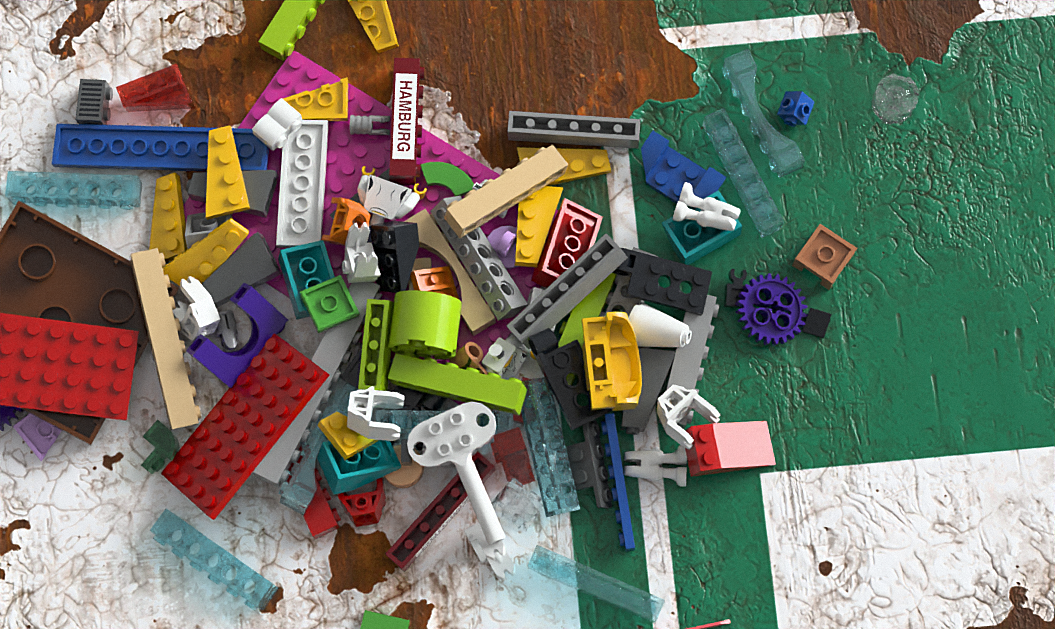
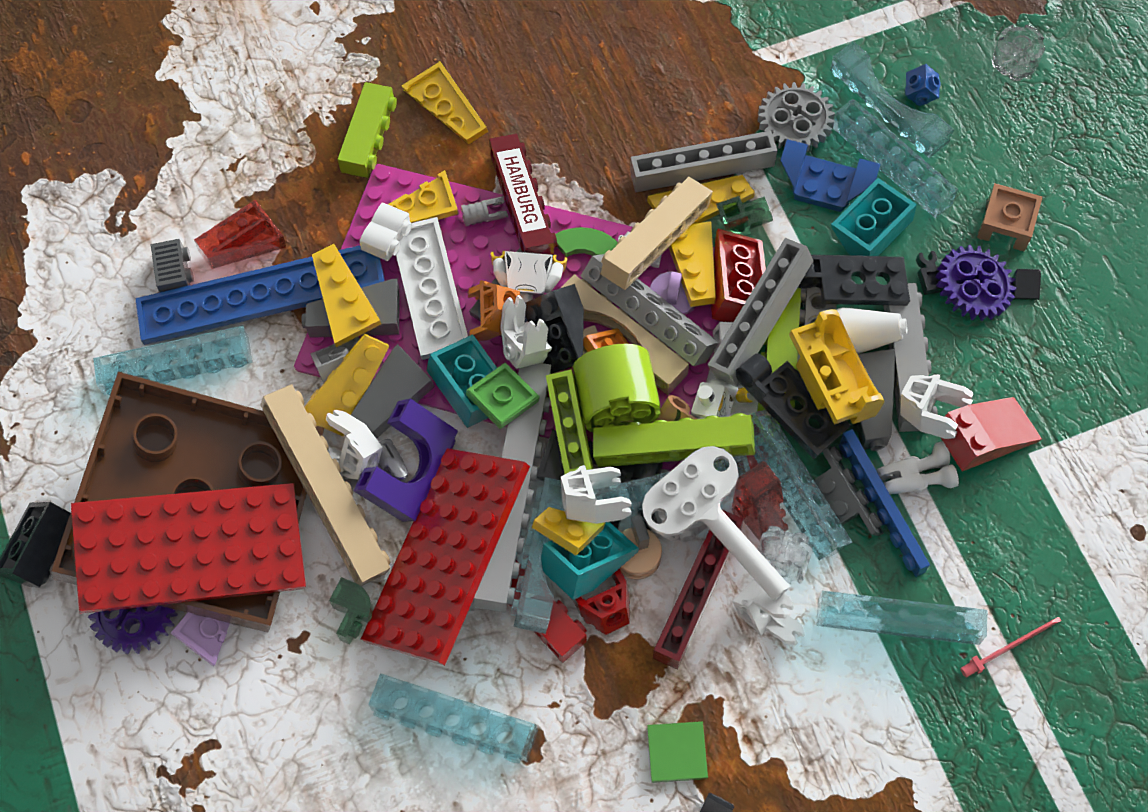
camera: 20 degrees left, 10 degrees down
yellow wing [149,172,188,263] -> none
white piece [672,182,740,231] -> none
none -> clear green brick [716,196,773,235]
none -> light grey gear [757,82,835,151]

